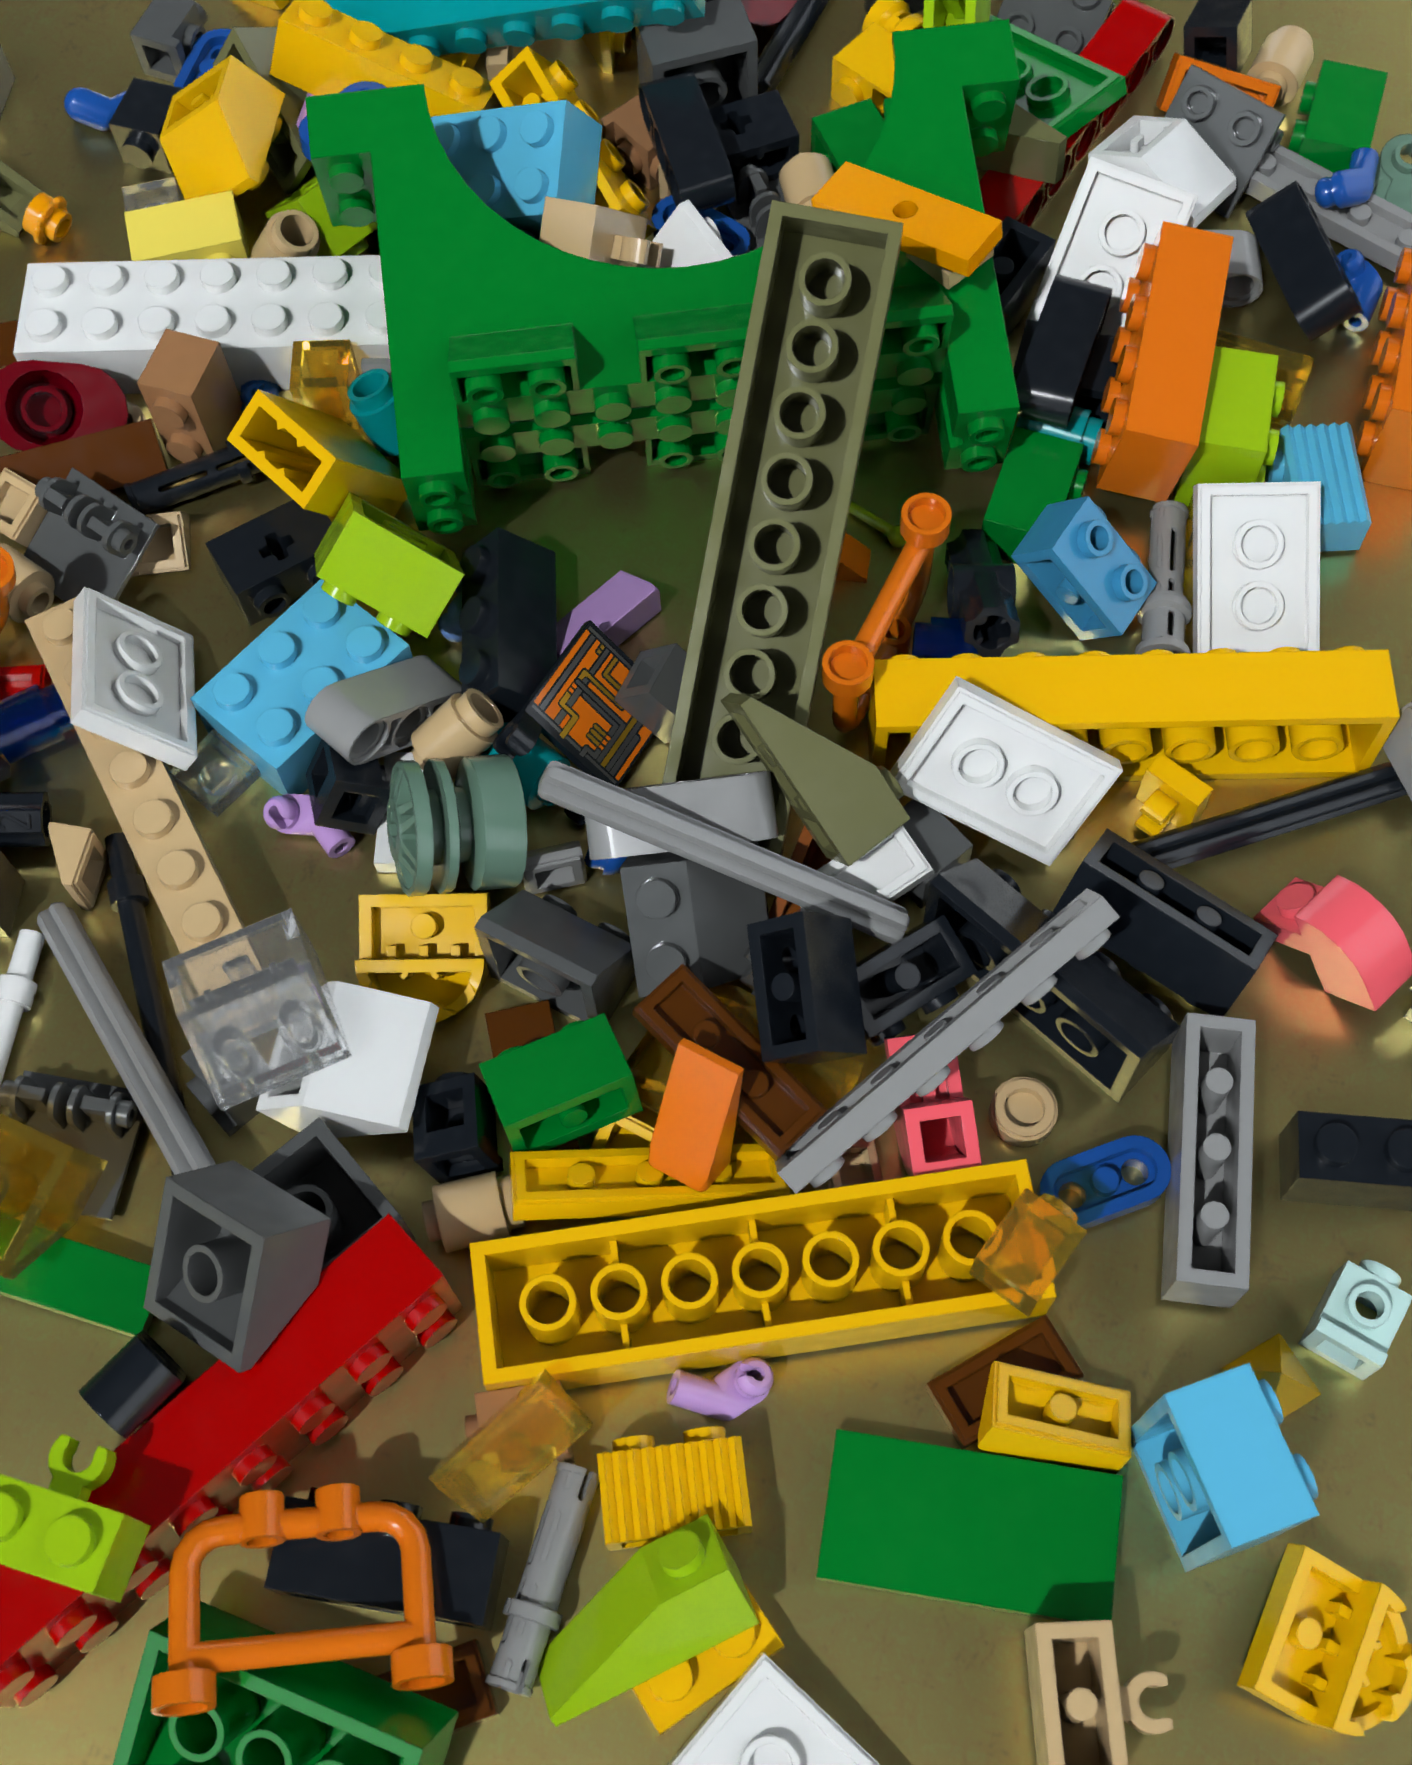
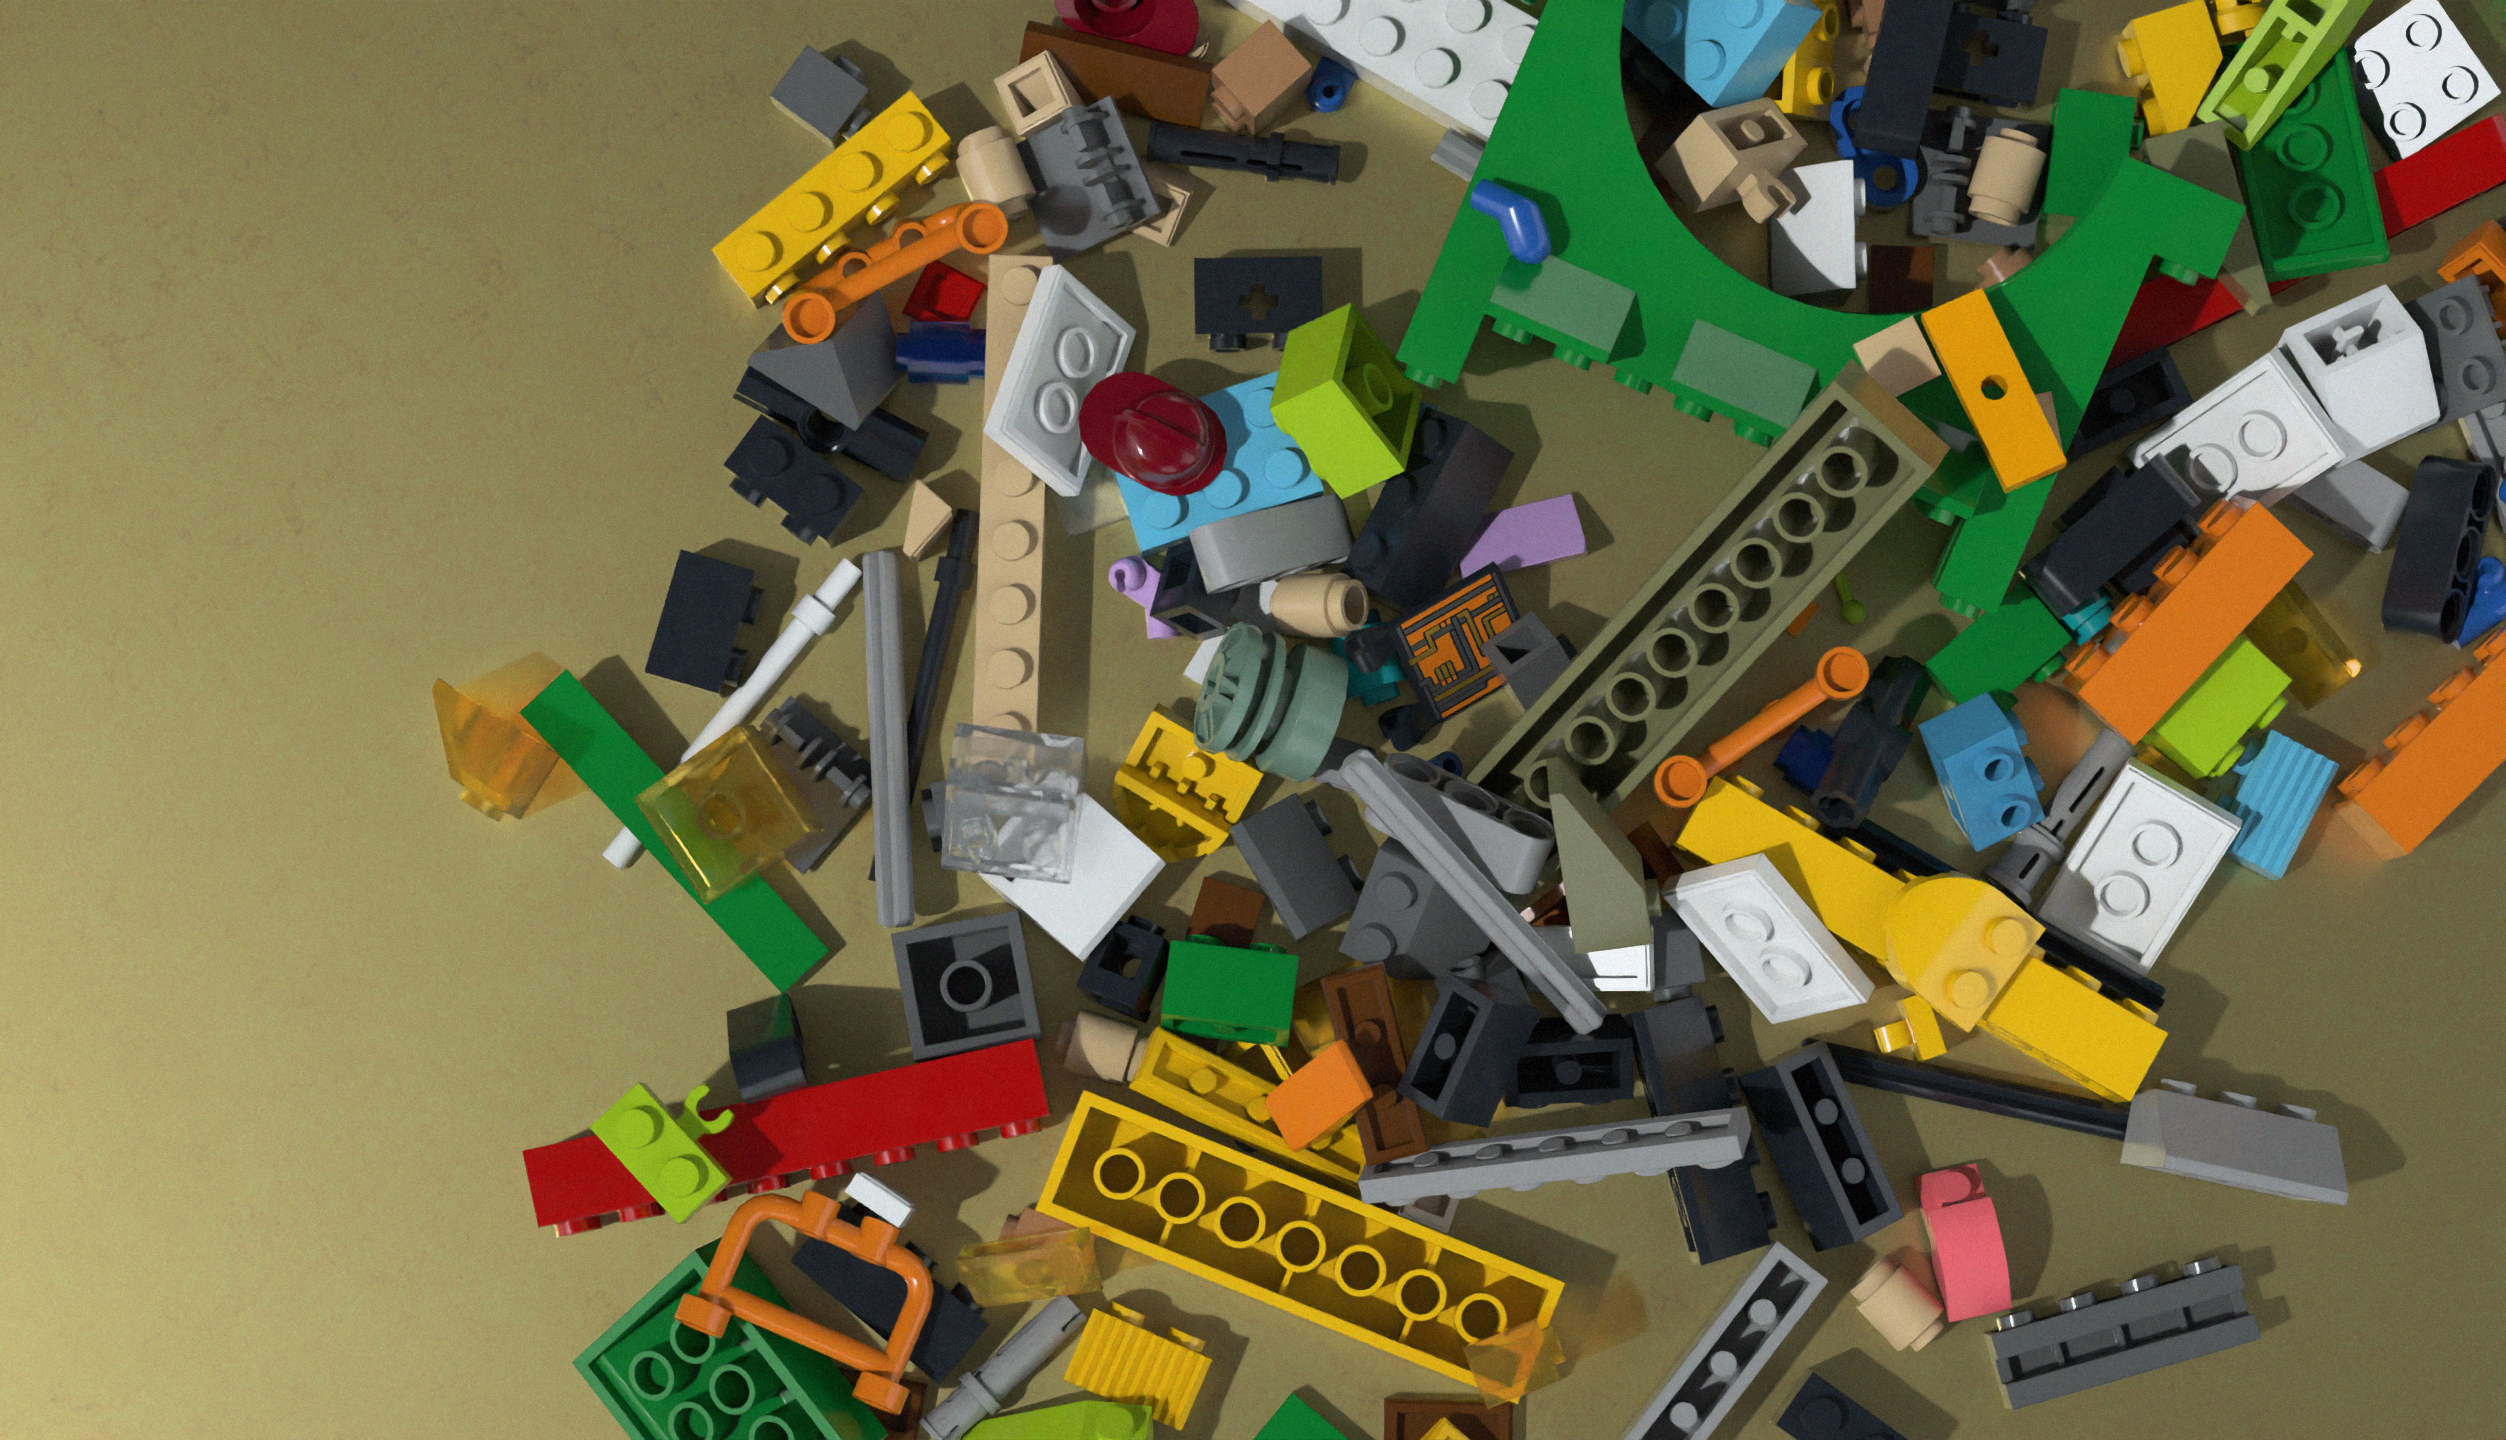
camera: 25 degrees right, 20 degrees up
dark grey slope [143,1160,331,1373] -> none
yellow brick [227,389,407,517] -> none
clear yellow brick [289,340,360,429] -> none
teal brick [348,368,399,456] -> none
lavender arm [666,1357,774,1421] -> none
coral brick [884,1034,982,1176] -> none
tan tile [988,1077,1058,1147] -> none
blue plate [1036,1135,1171,1232] -> none
none -> white tile [844,1172,918,1228]
none -> dark red piece [1078,371,1228,496]
none -> blue arm [1470,178,1552,265]
none -> tan brick [1849,1256,1945,1352]
none -> yellow slope [1881,870,2046,1033]

